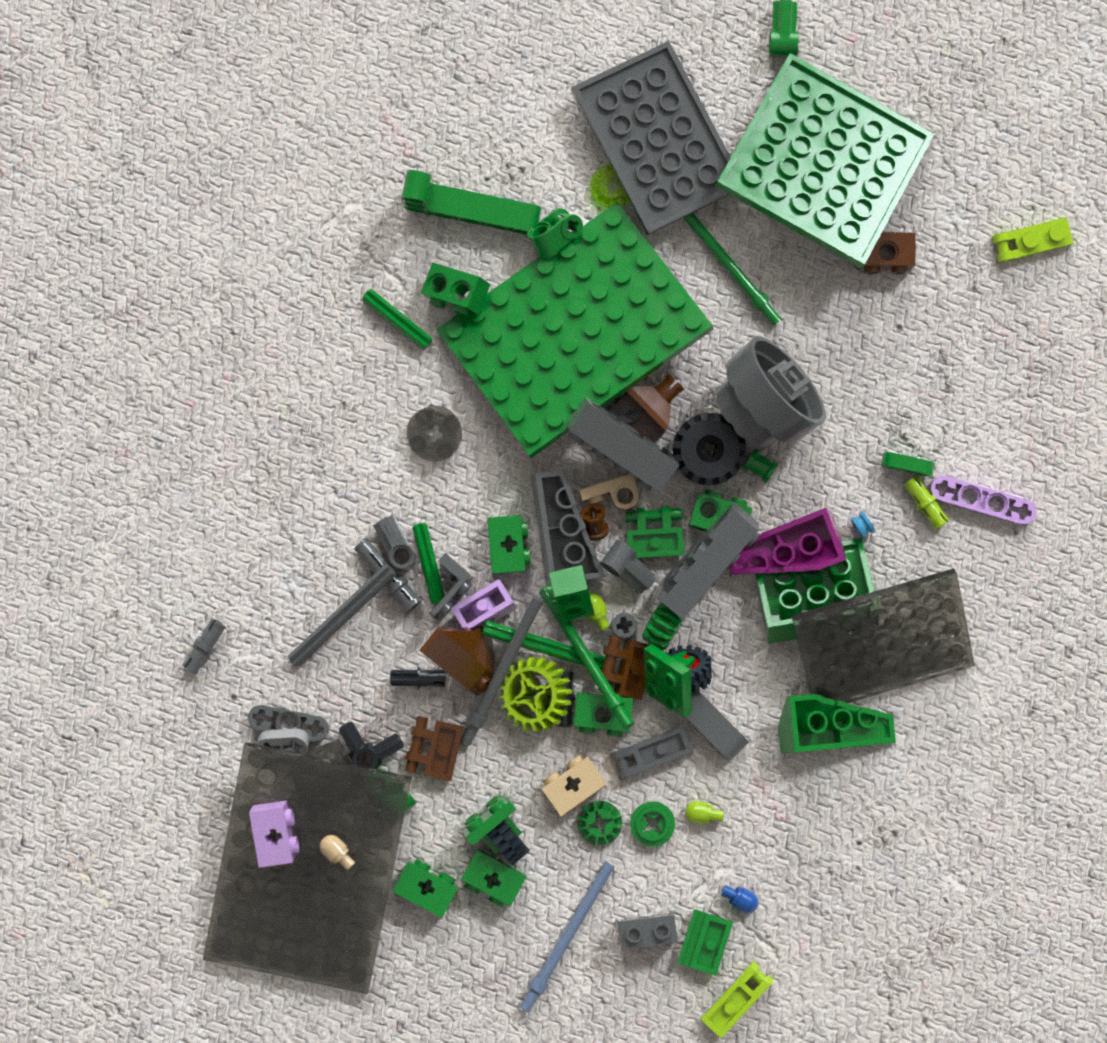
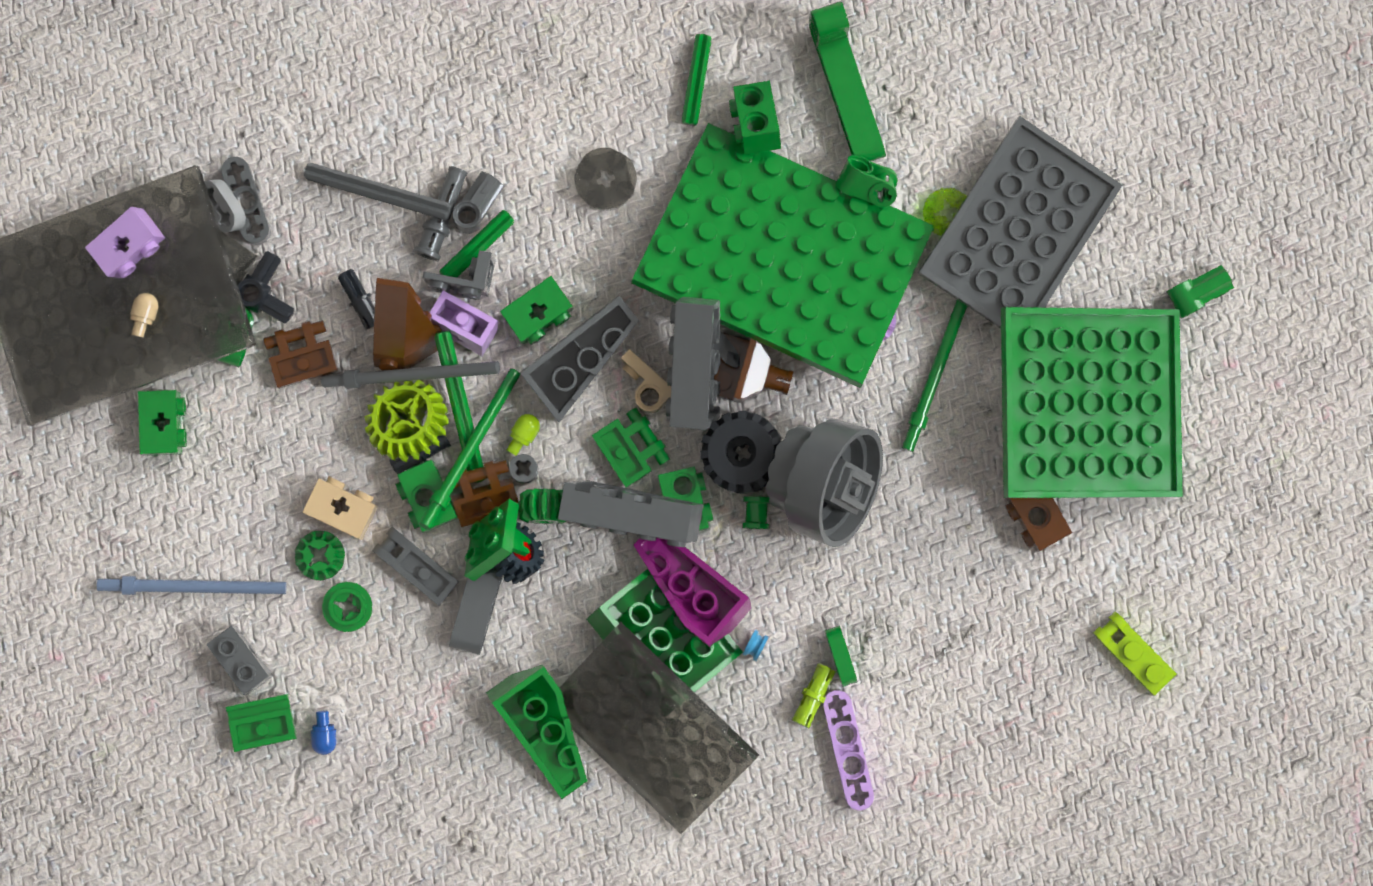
camera: 70 degrees right, 0 degrees up
dark grey pin [182,618,227,674] -> none
green brick [461,849,527,908] -> none
green plate [462,794,530,866] -> none
green brick [546,565,595,623] -> none
reddish brown bush [580,504,609,541] -> none
dark grey piece [600,540,655,594] -> none
lime cylinder [685,801,724,825] -> none
lime plate [700,961,774,1038] -> none

